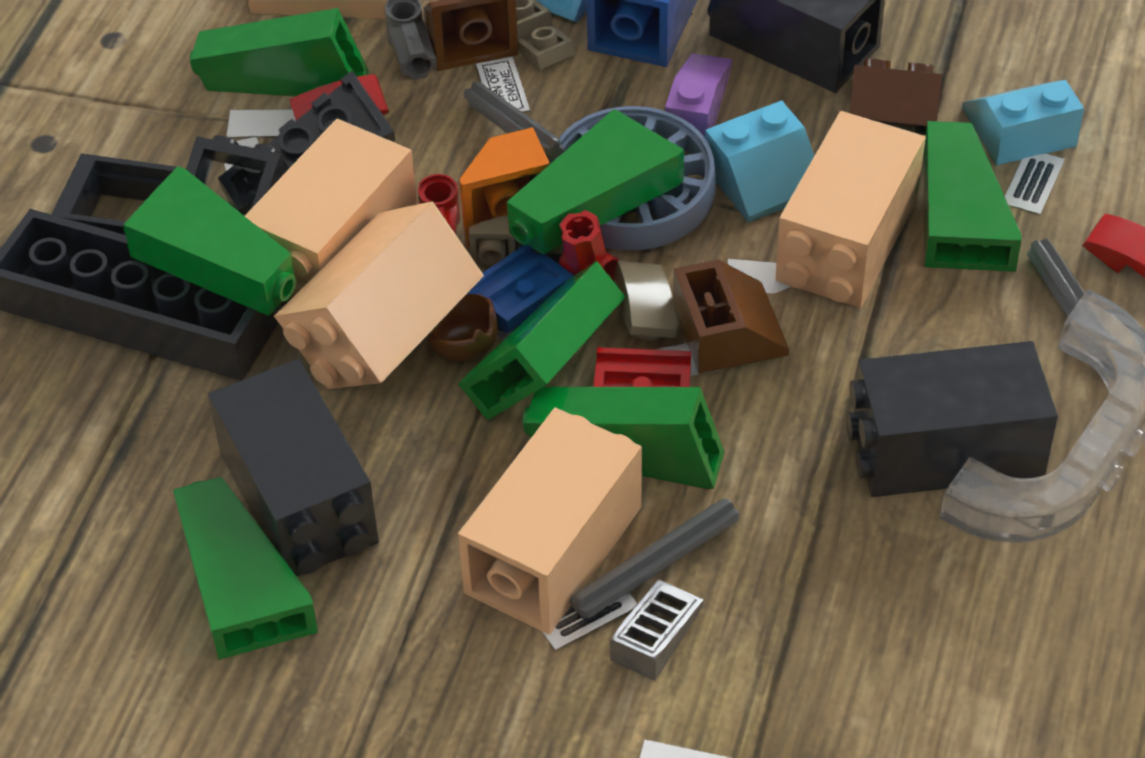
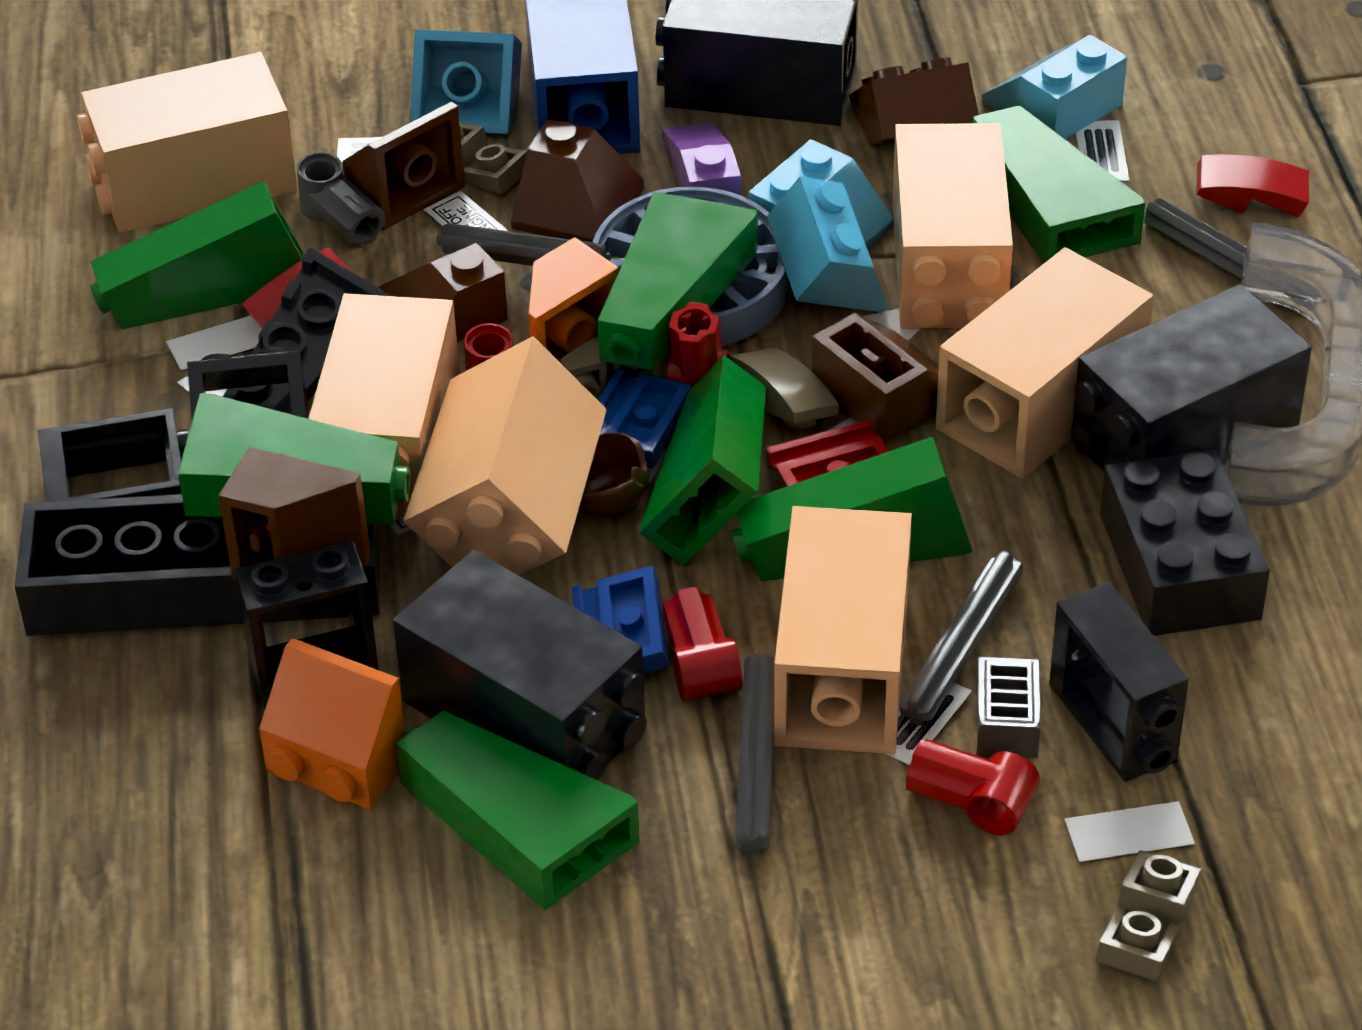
camera: 25 degrees left, 5 degrees down
none -> reddish brown slope [218,447,371,581]
none -> black window [234,540,379,709]
none -> orange slope [259,638,405,810]
none -> reddish brown slope [378,243,508,342]
none -> reddish brown slope [511,119,644,242]
none -> blue plate [572,566,669,674]
none -> red piece [663,587,743,701]
none -> dark grey axle [735,654,775,854]
none -> medium azure slope [767,176,888,312]
none -> red piece [906,739,1041,836]
none -> light nougat brick [935,247,1154,480]
none -> black window [1049,582,1189,782]
none -> black brick [1100,449,1270,636]

